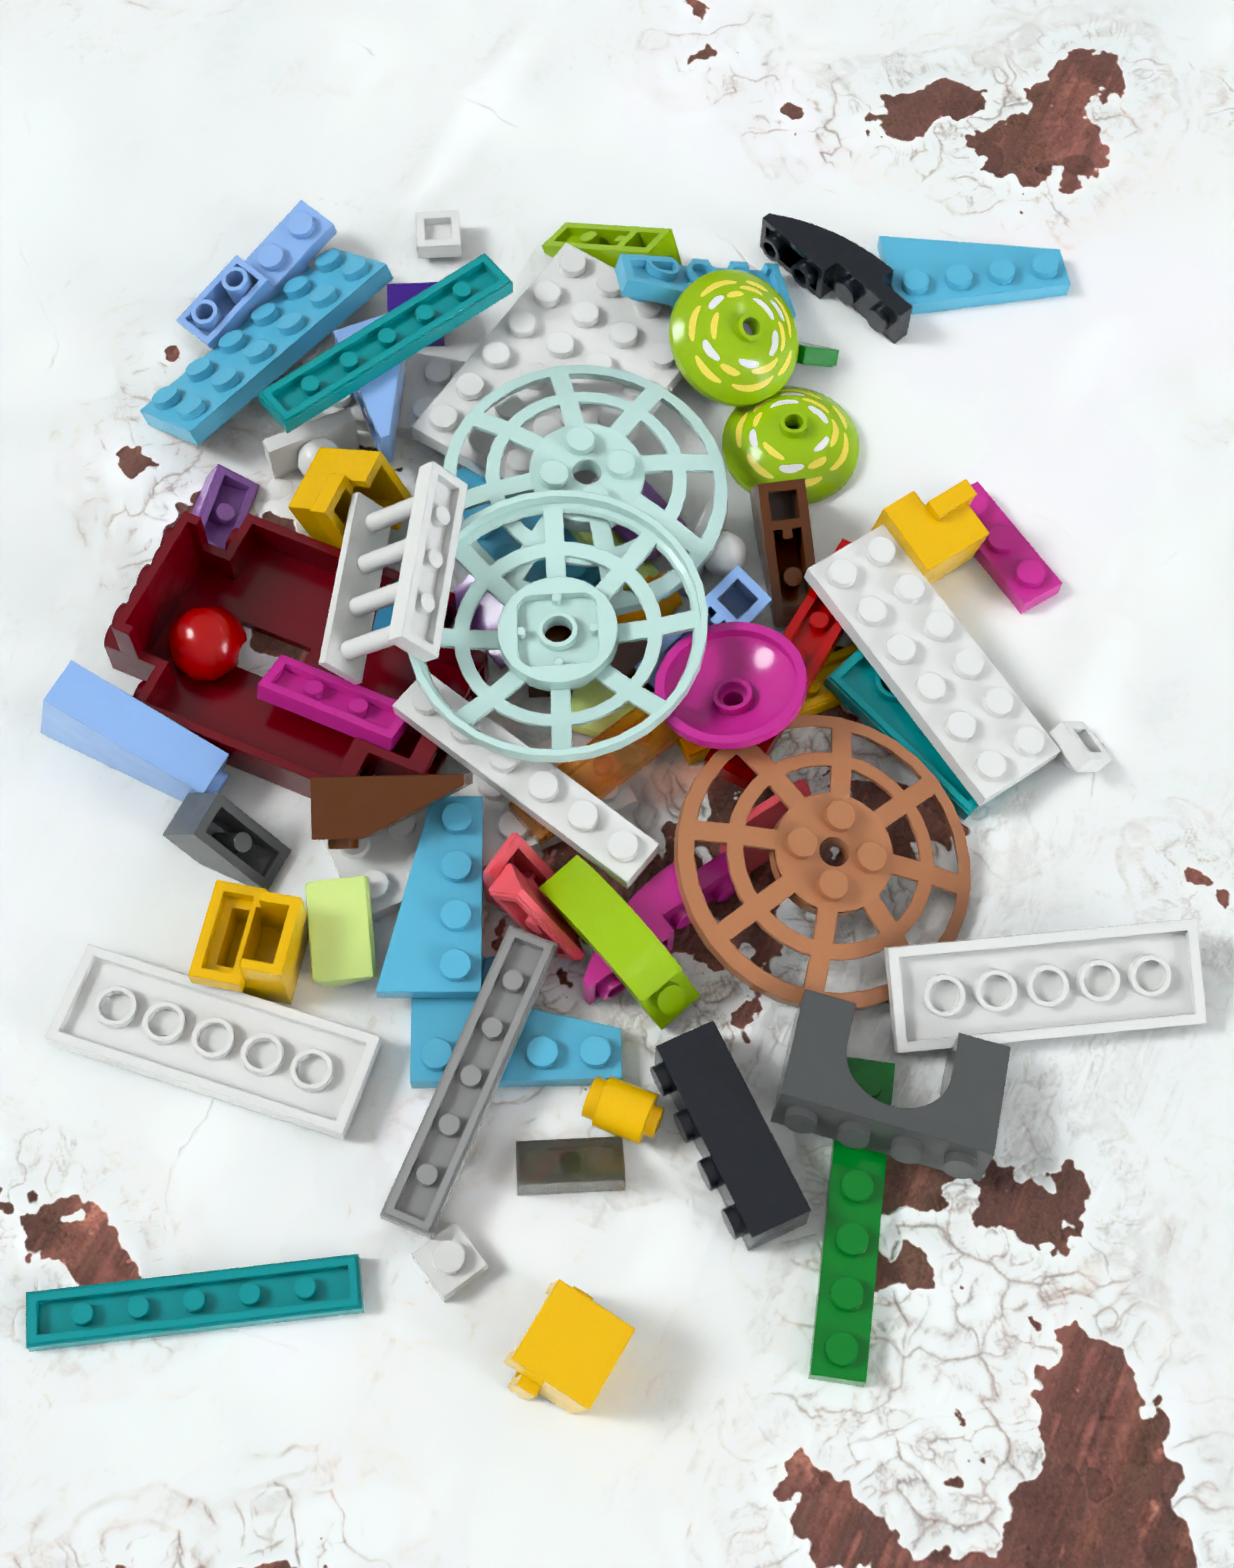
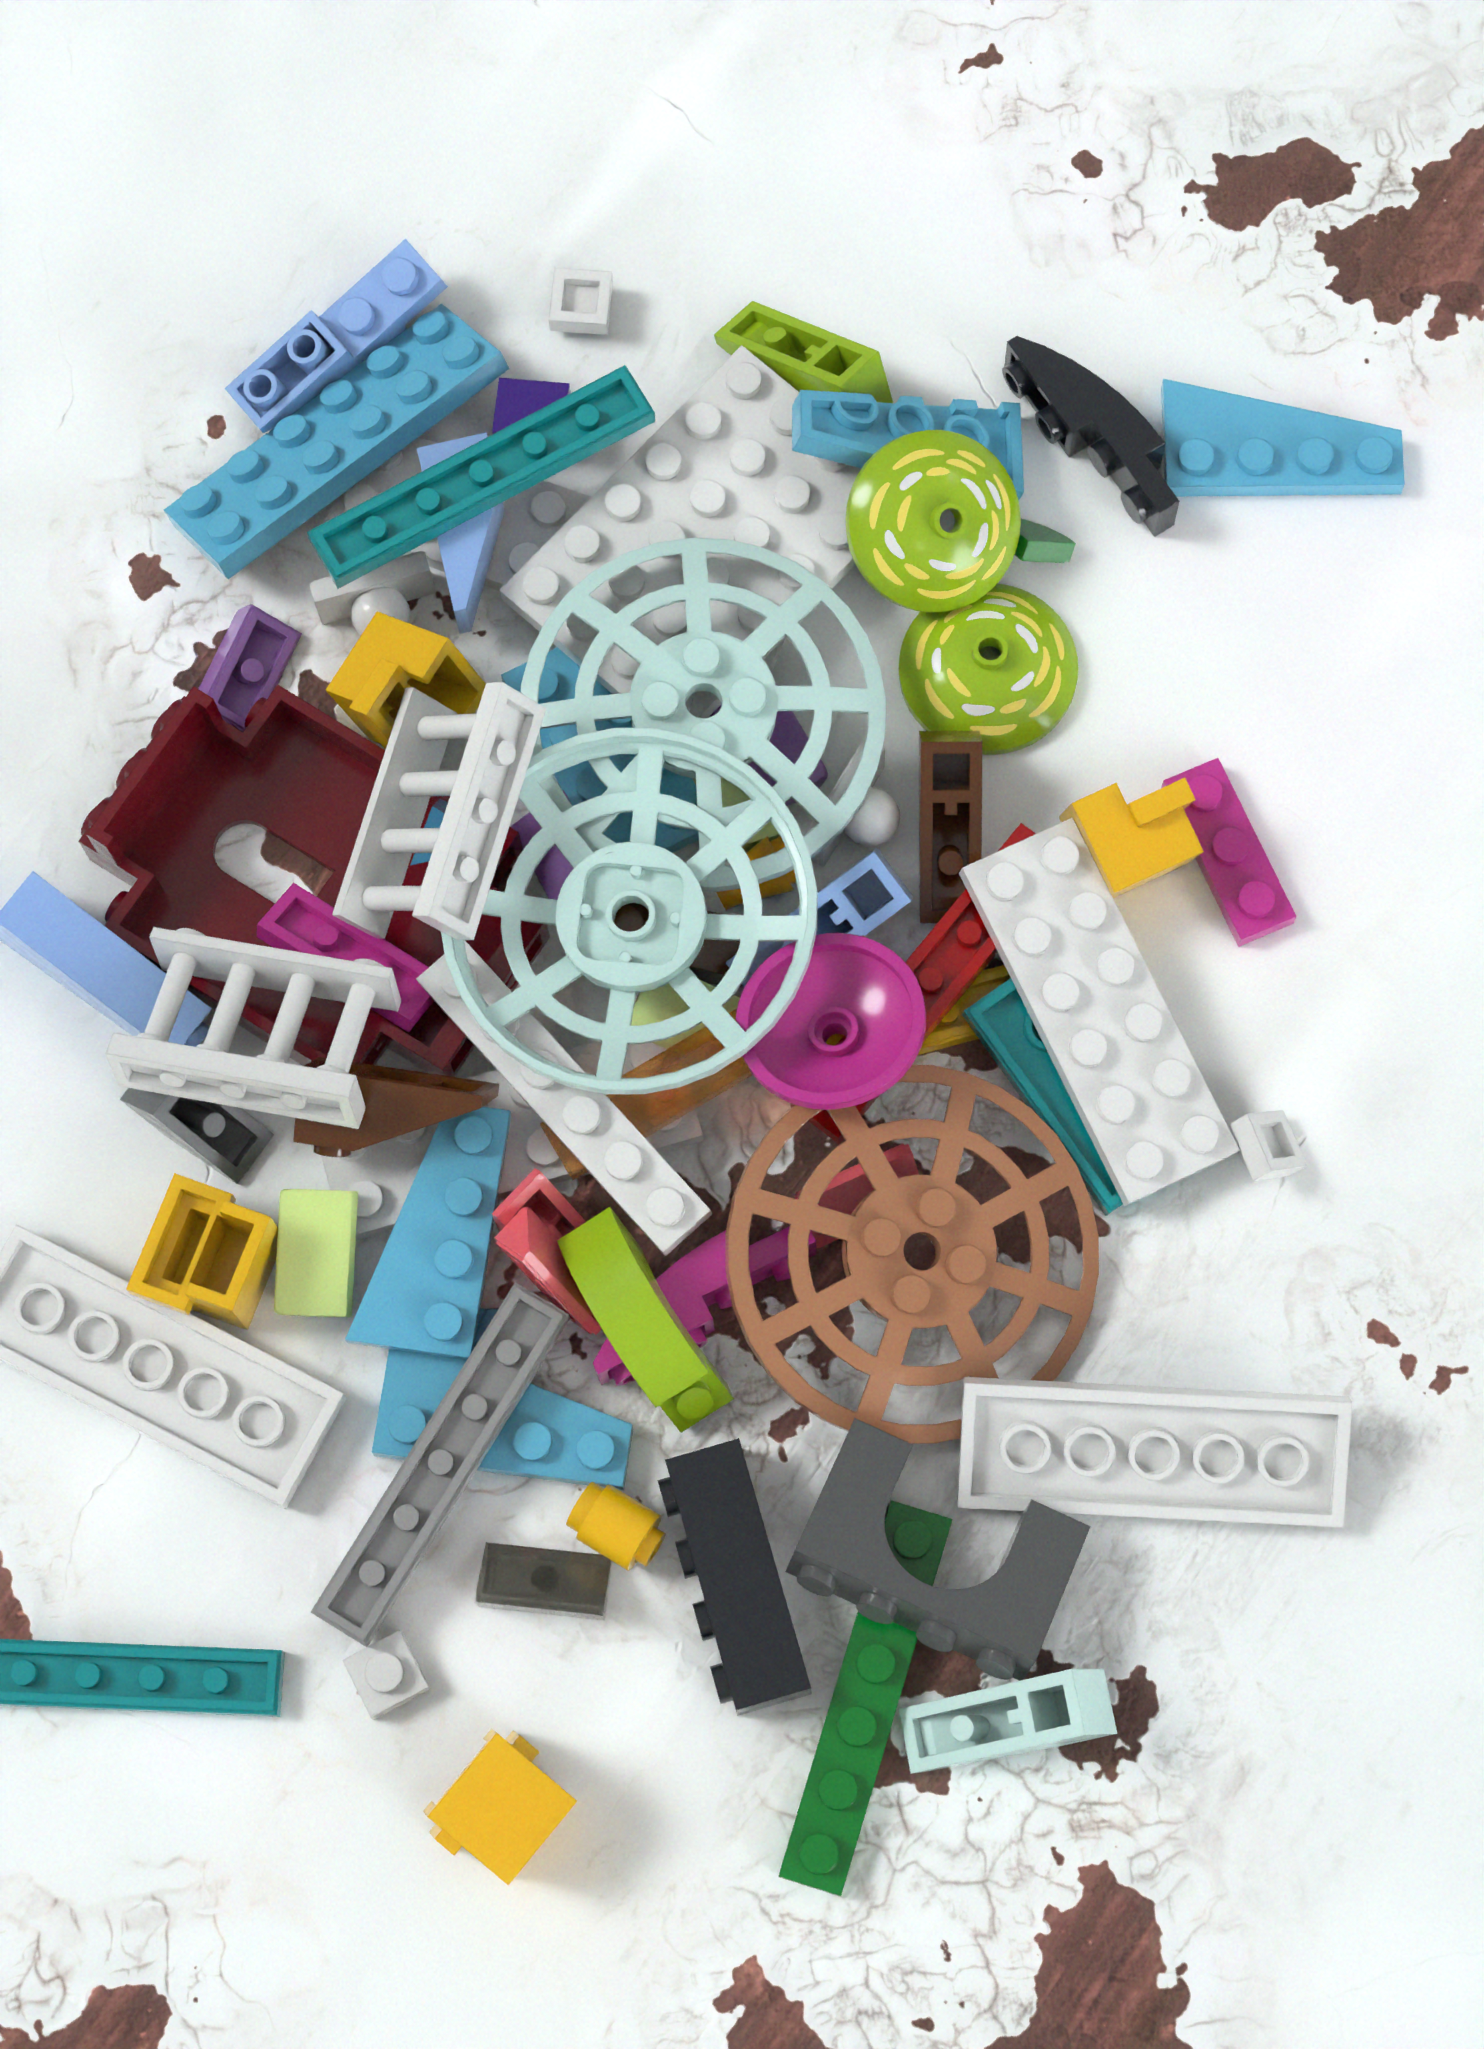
camera: 15 degrees right, 10 degrees up
red hair [168,606,247,681] -> none
none -> white fence [105,927,401,1129]
none -> light aqua slope [899,1669,1117,1774]

